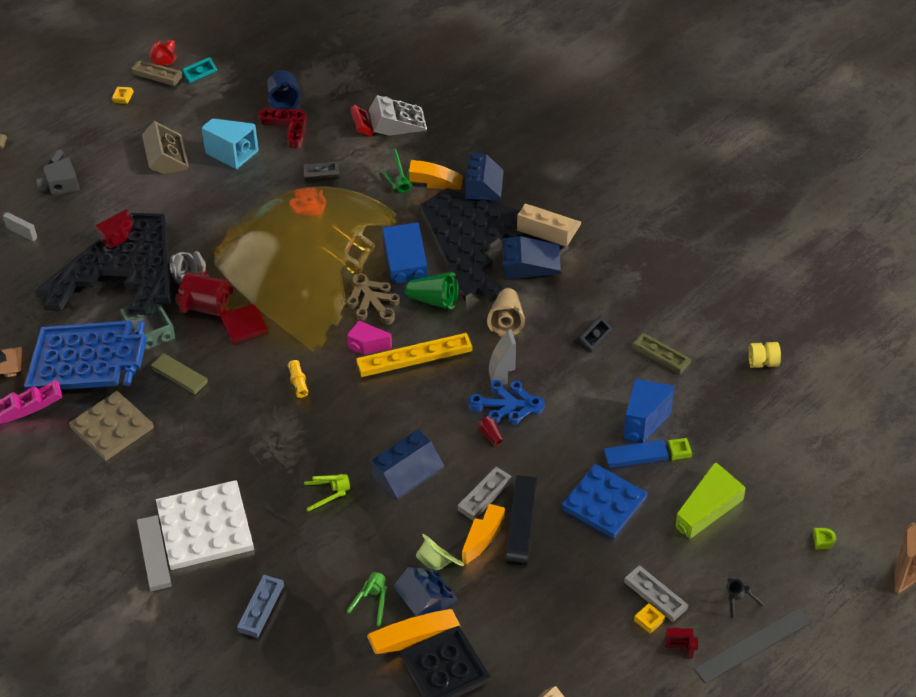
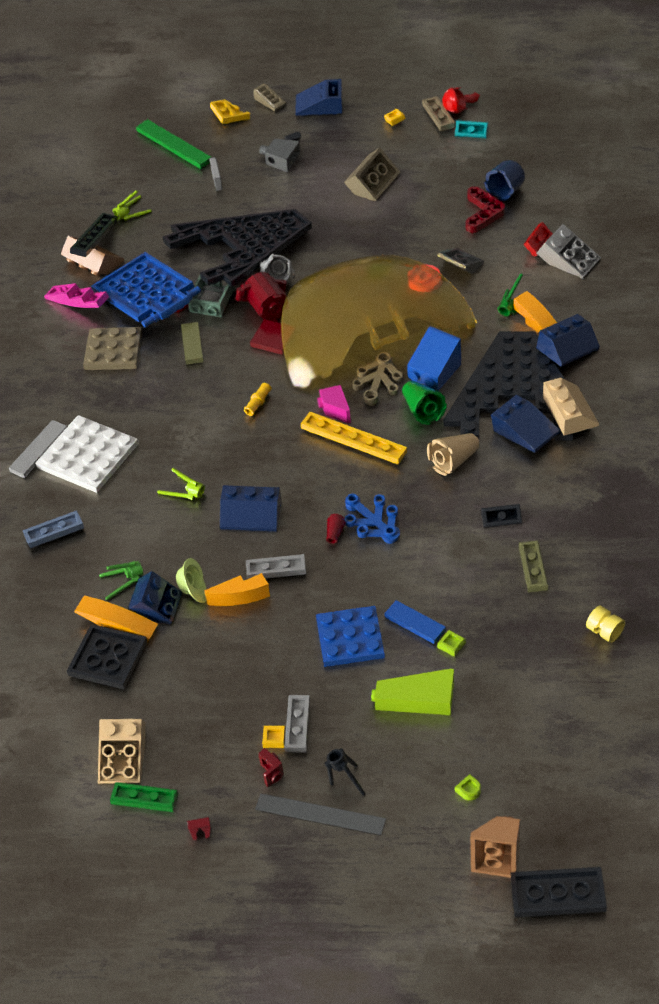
camera: 50 degrees right, 0 degrees up
dark red slope [95,209,133,249] -> none
medium azure slope [201,119,259,169] -> none
light grey slope [489,330,516,384] -> none
black beam [506,475,537,564] -> none
blue slope [623,379,675,443] -> none
none -> dark blue slope [295,79,343,116]

